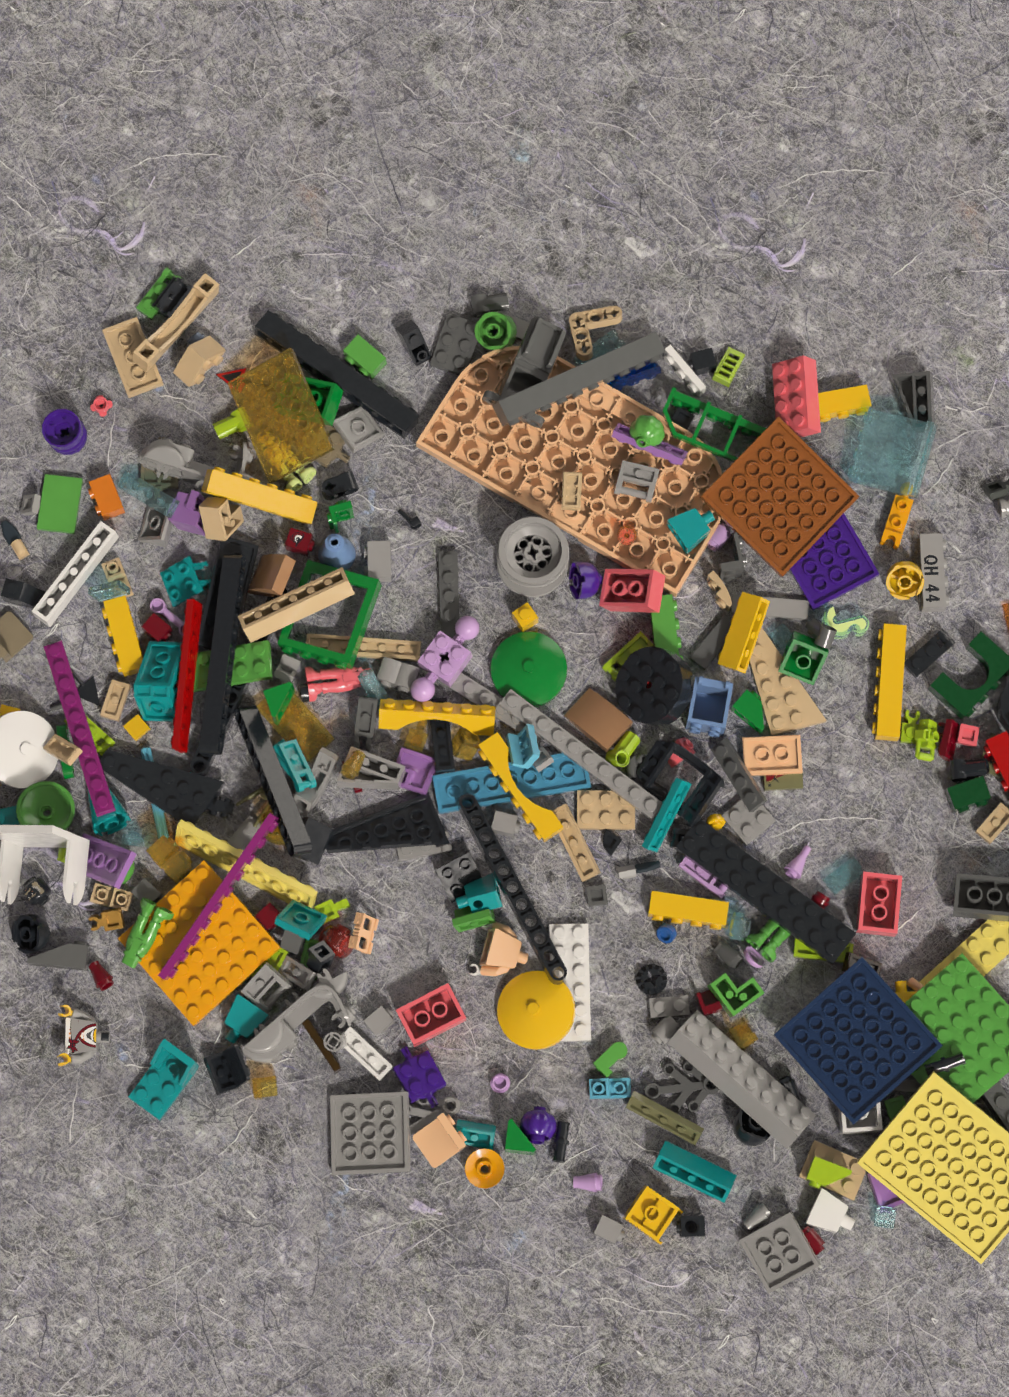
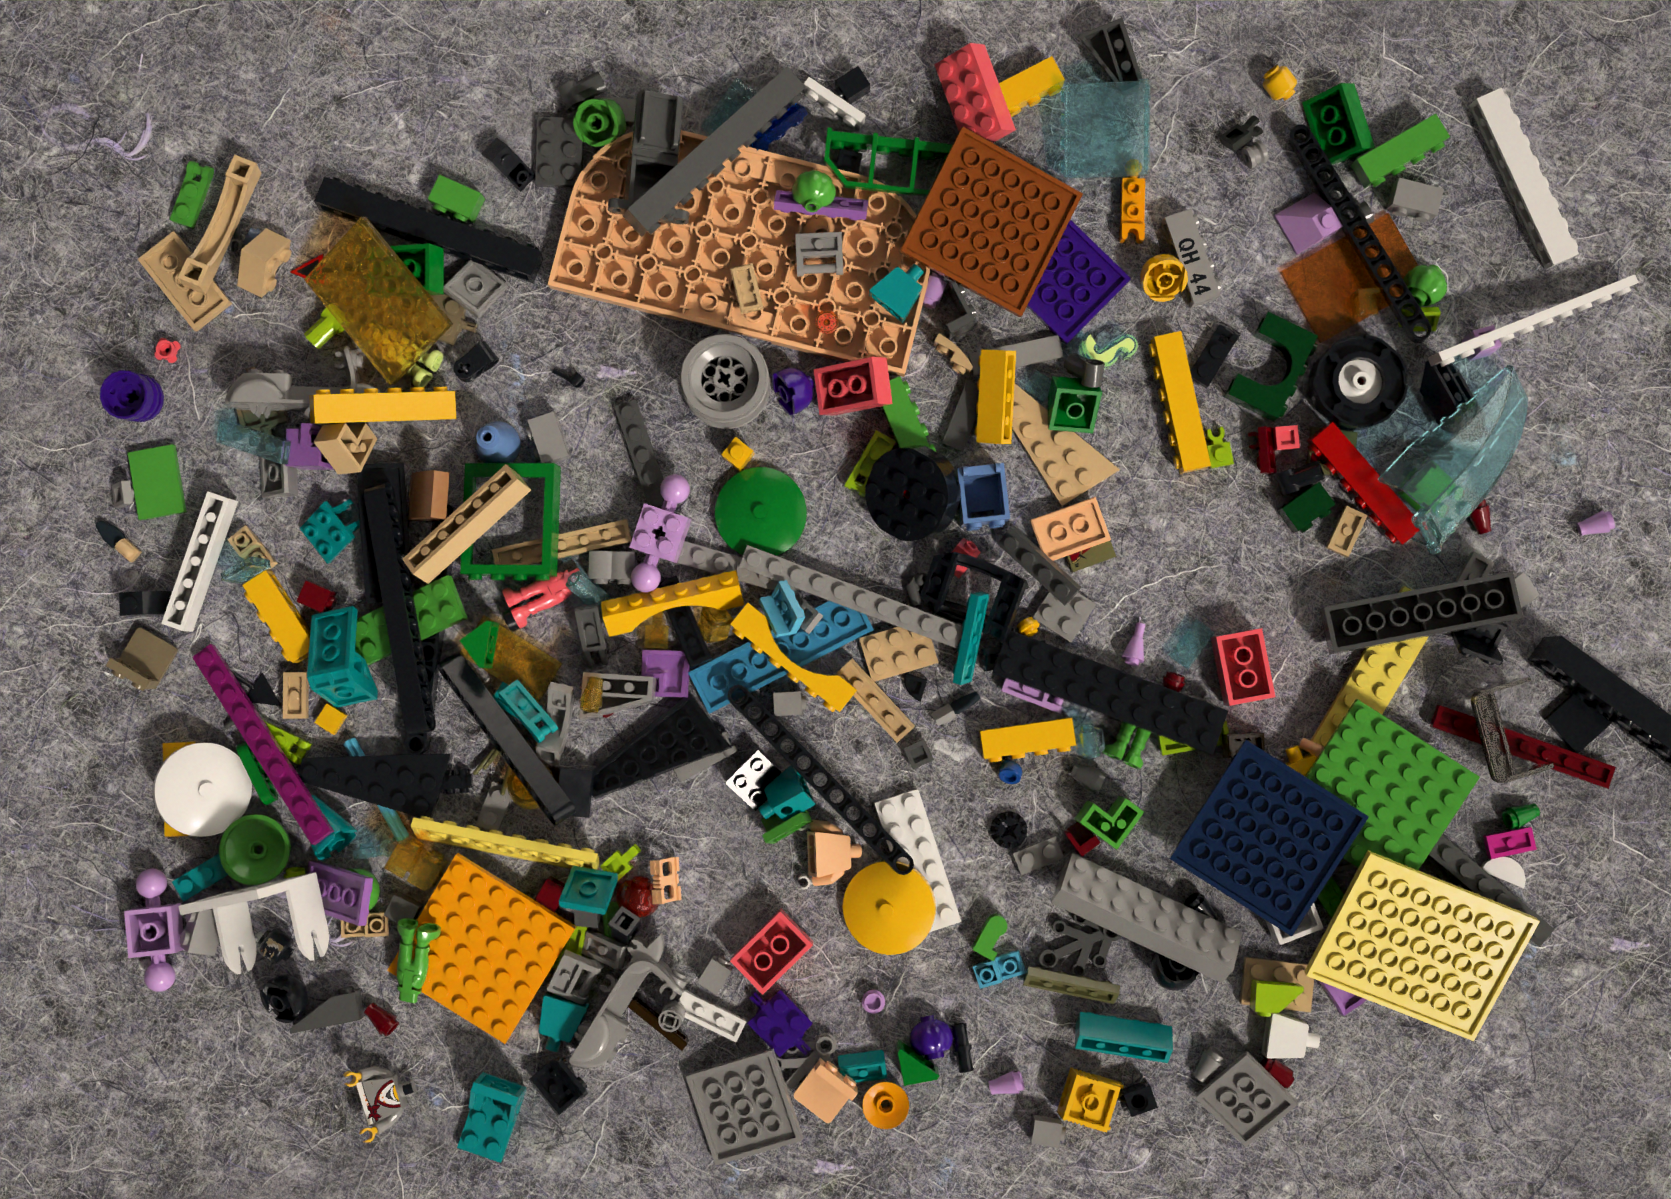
camera: 15 degrees left, 10 degrees up
tan plate [43,734,83,766] -> none
orange brick [88,474,125,521] -> none
pearl gold plate [88,908,125,931] -> none
lavender bar [150,598,185,636] -> none
black hinge [151,276,192,318] -> none
magenta plate [158,813,279,980] -> none
red plate [171,599,203,753] -> none
clear yellow panel [252,1076,278,1100] -> none
light grey bracket [274,653,301,683] -> none
dark red brick [285,528,315,556] -> none
green bracket [326,500,354,534] -> none
medium nougat slope [564,688,633,753] -> none
tan beam [569,306,622,361] -> none
lime piece [605,731,641,767] -> none
light grey brick [651,1016,680,1045] -> none
lime slope [712,347,745,388] -> none
clear yellow panel [728,1021,758,1050] -> none
green slope [731,690,764,734] -> none
lavender piece [743,946,765,968] -> none
clear light blue tile [873,1205,897,1229] -> none
lime piece [914,719,939,762] -> none
black pin [924,1052,966,1077] -> none

